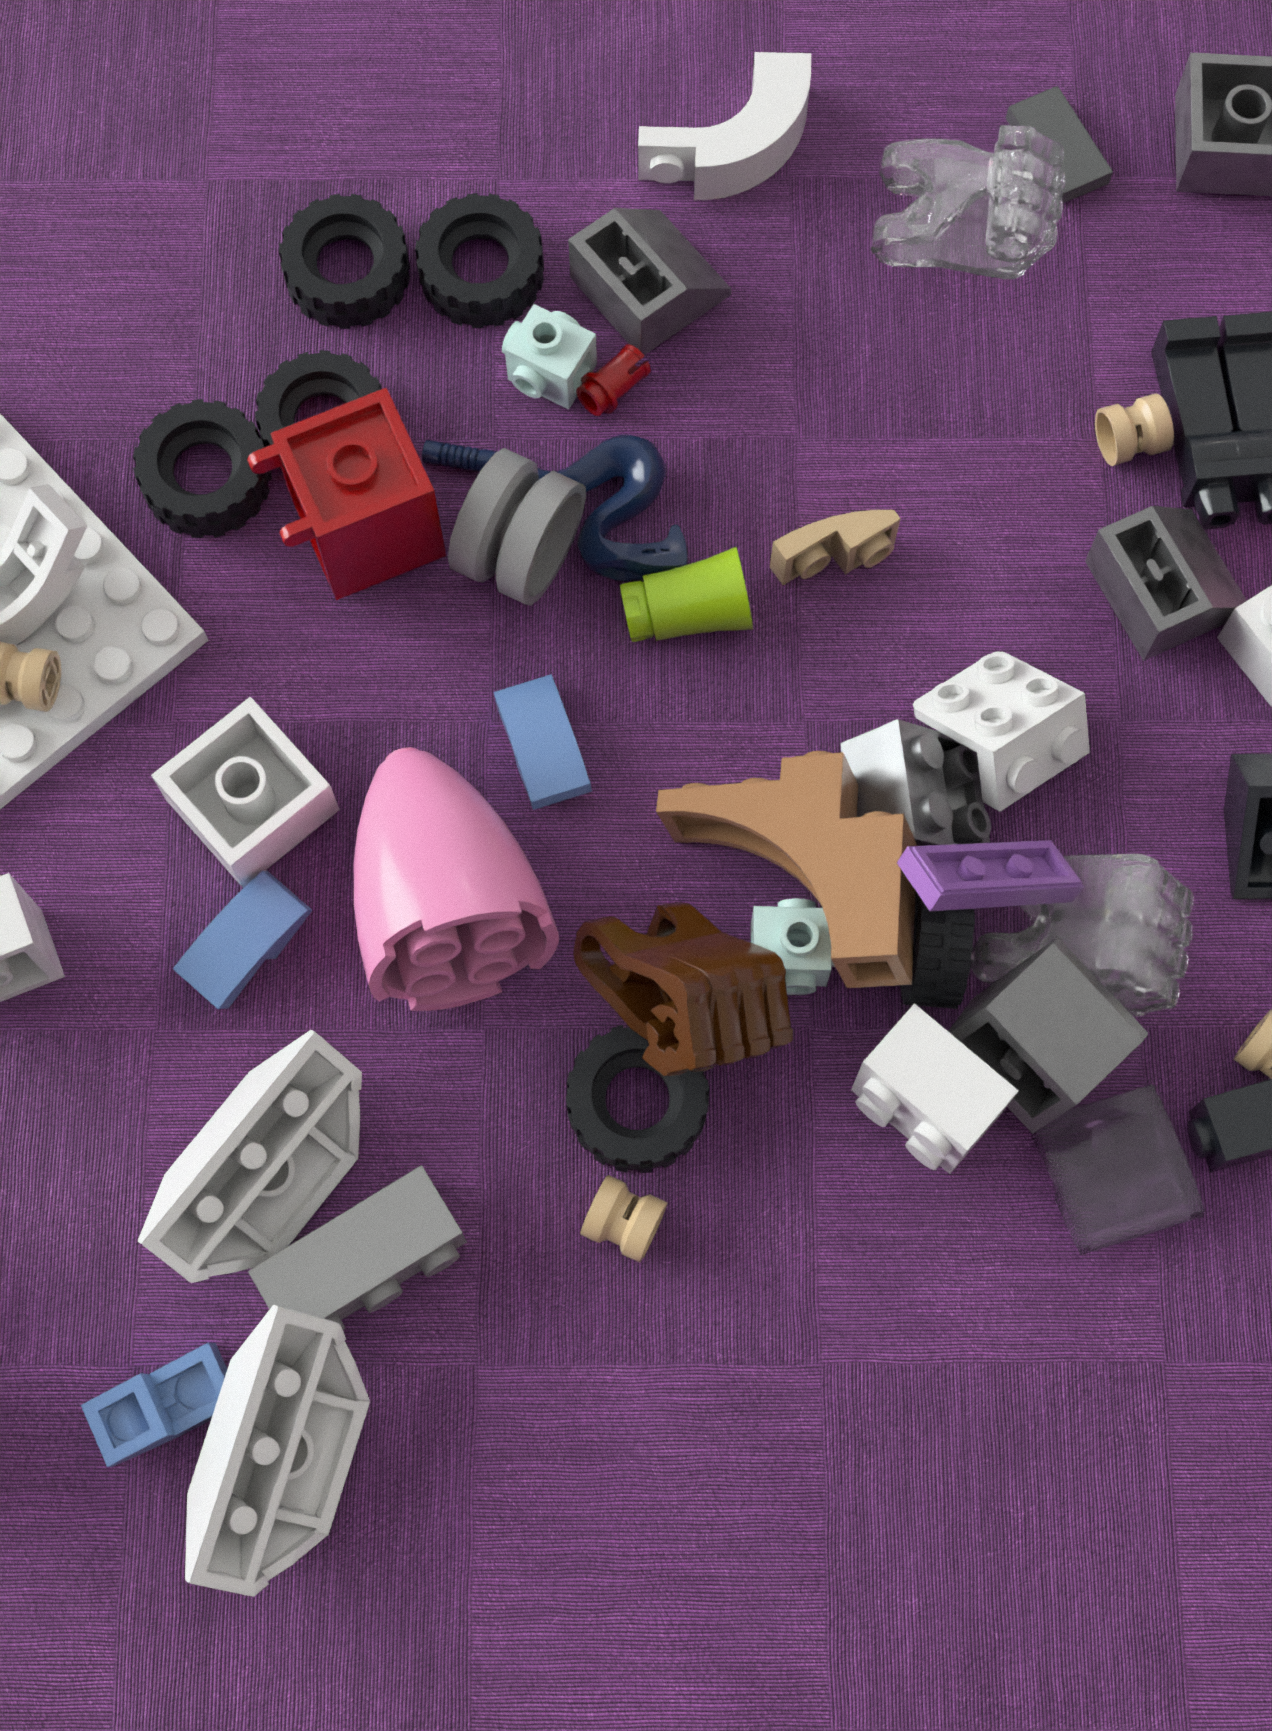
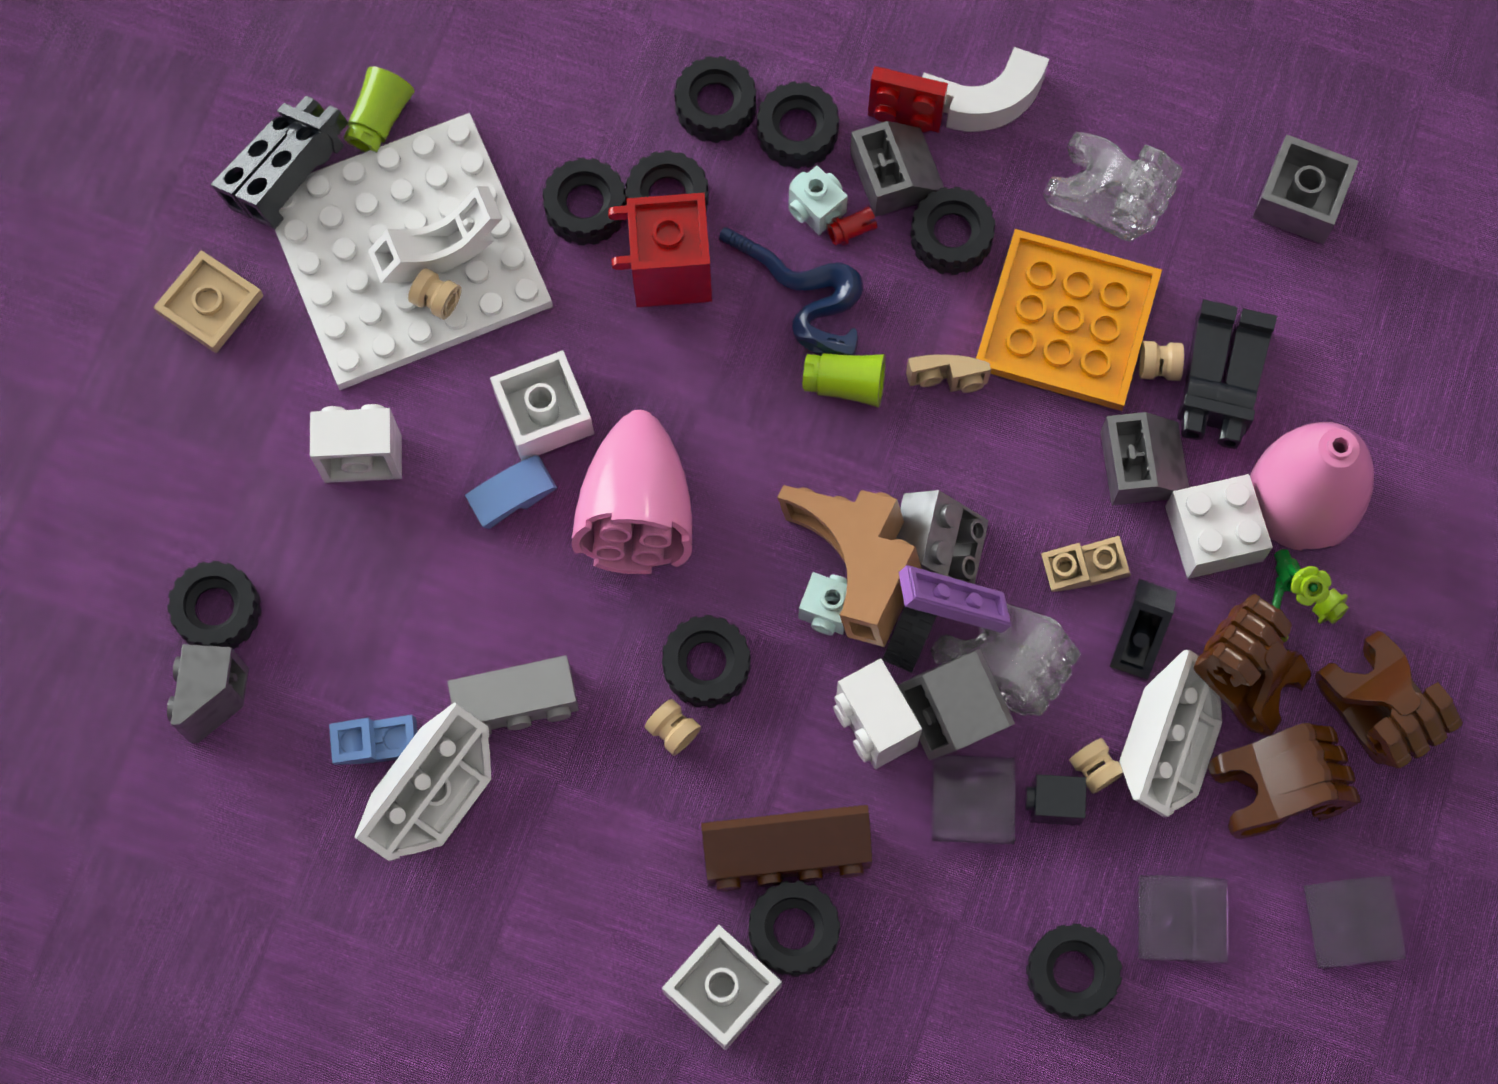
camera: 20 degrees right, 0 degrees up
white wedge [138,1030,362,1283] -> none
light grey wheel [448,448,586,606] -> none
medium blue slope [493,674,592,810] -> none
reddish brown piece [573,902,793,1076] -> none
white bracket [913,652,1090,812] -> none
dark grey tile [1006,85,1113,205] -> none
none -> white brick [662,925,782,1051]
none -> reddish brown slope [701,805,872,892]
none -> black tyre [748,881,840,977]
none -> red plate [867,66,948,133]
none -> black tyre [910,186,996,275]
none -> light orange plate [976,229,1162,411]
none -> tan slope [1041,536,1131,592]

